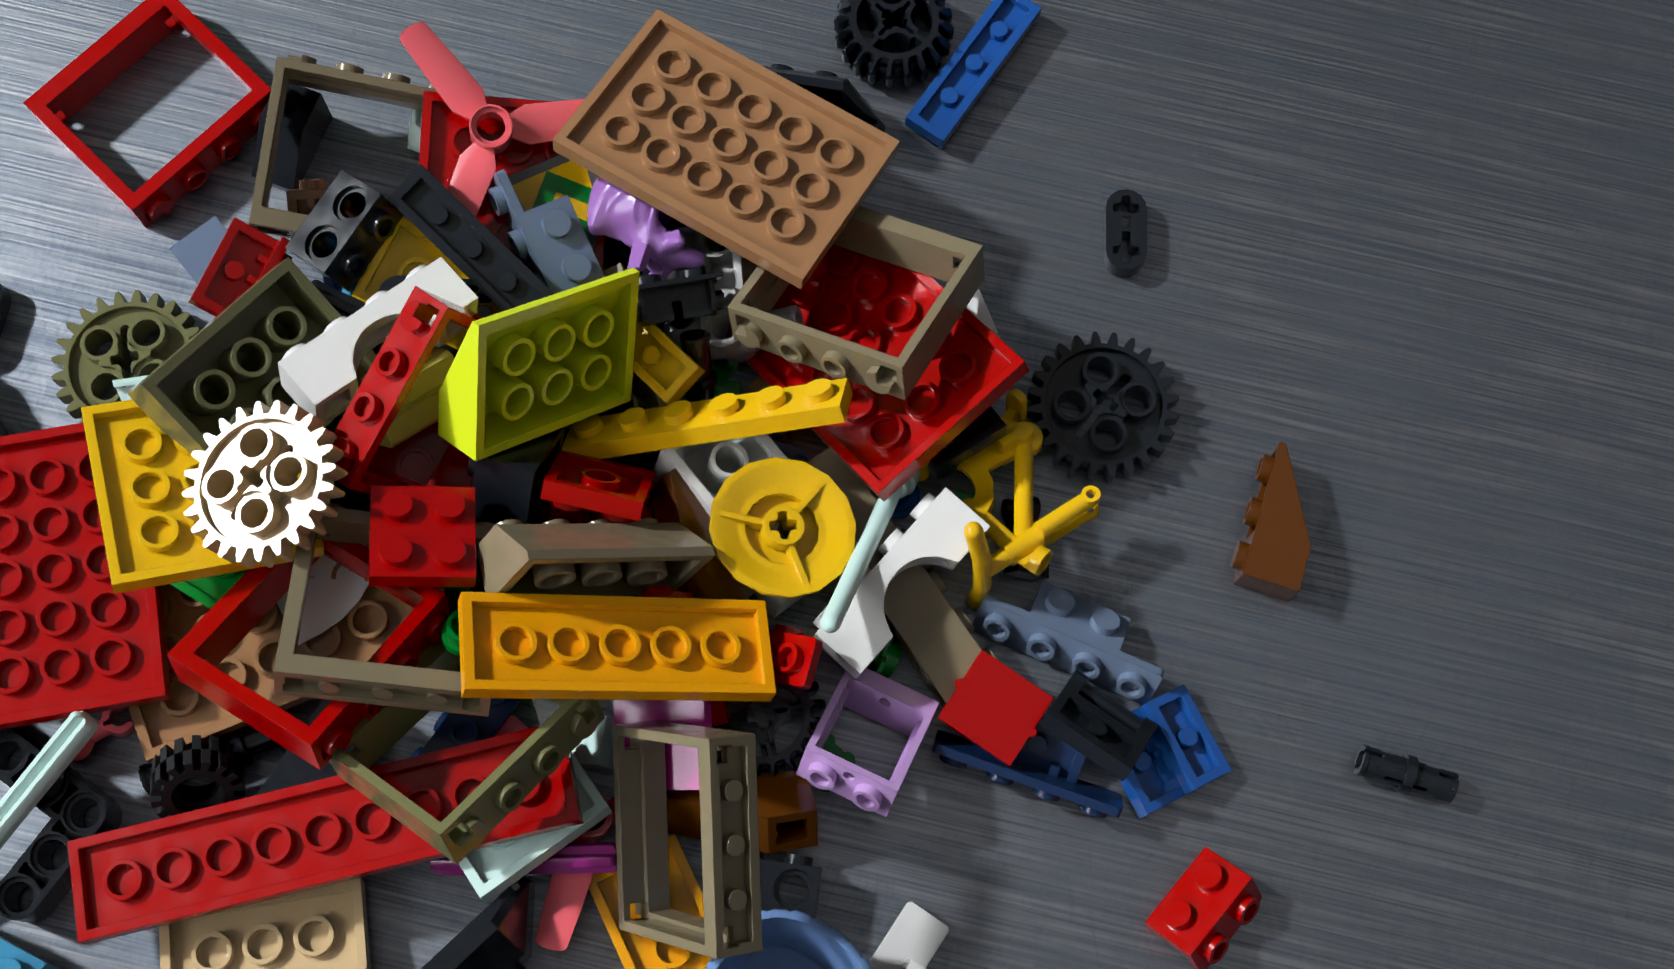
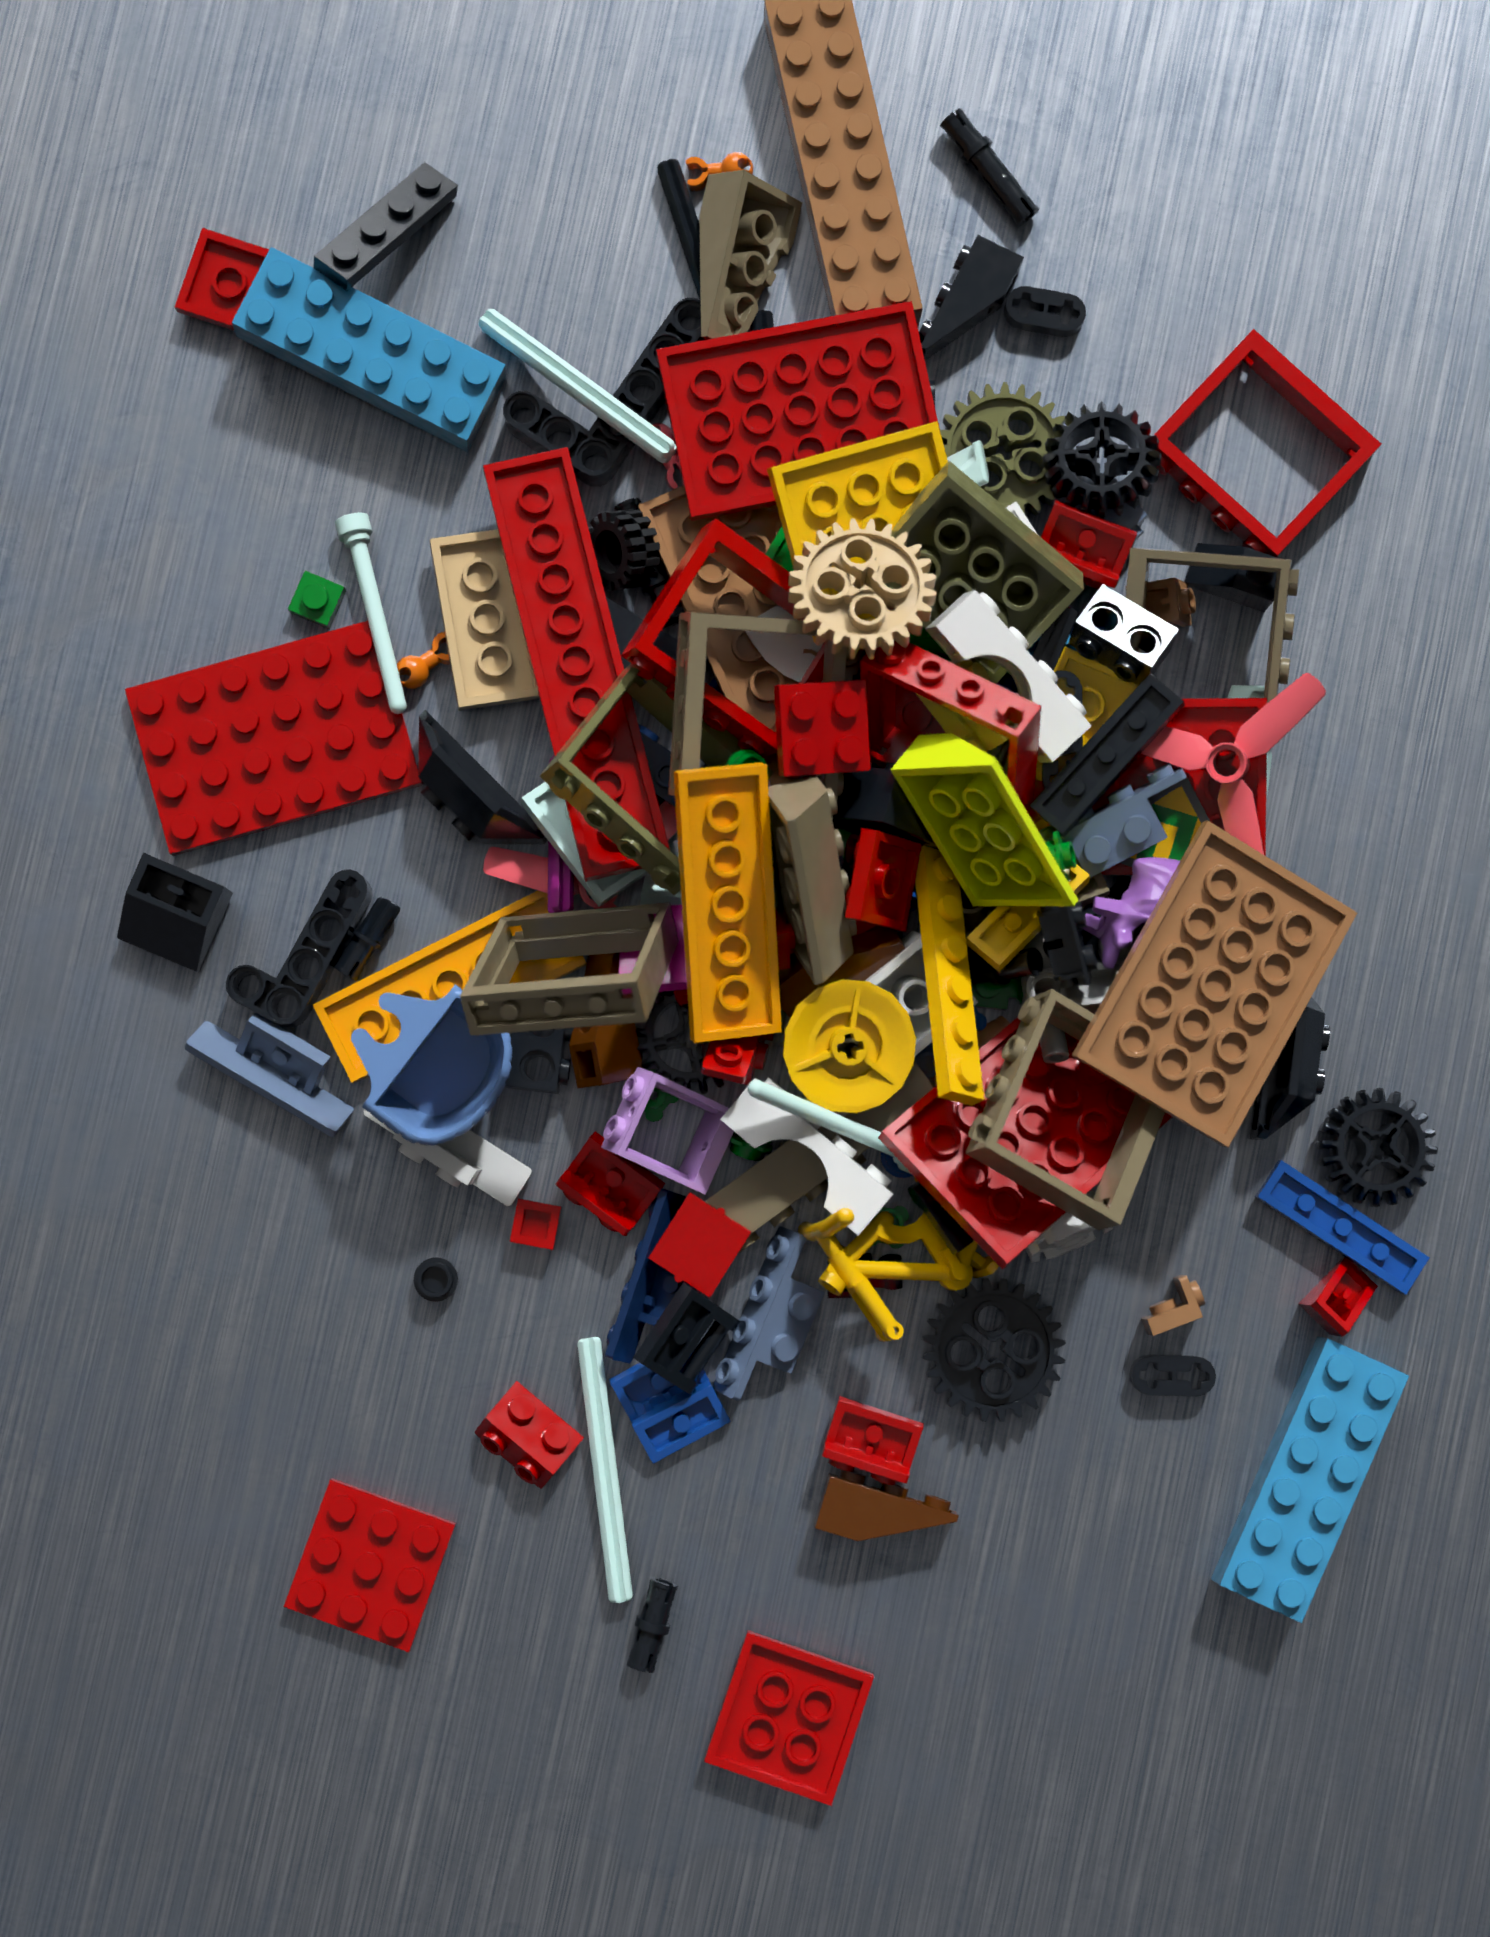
camera: 90 degrees right, 10 degrees up
none -> red plate [510,1198,562,1250]
none -> red bracket [555,1131,666,1236]
none -> light aqua axle [577,1337,633,1603]
none -> red plate [704,1630,874,1806]
none -> red bracket [822,1396,924,1485]
none -> black gear [1043,401,1161,518]
none -> medium nougat bracket [1141,1275,1205,1336]
none -> dark azure brick [1211,1336,1409,1623]
none -> red slope [1298,1257,1378,1337]

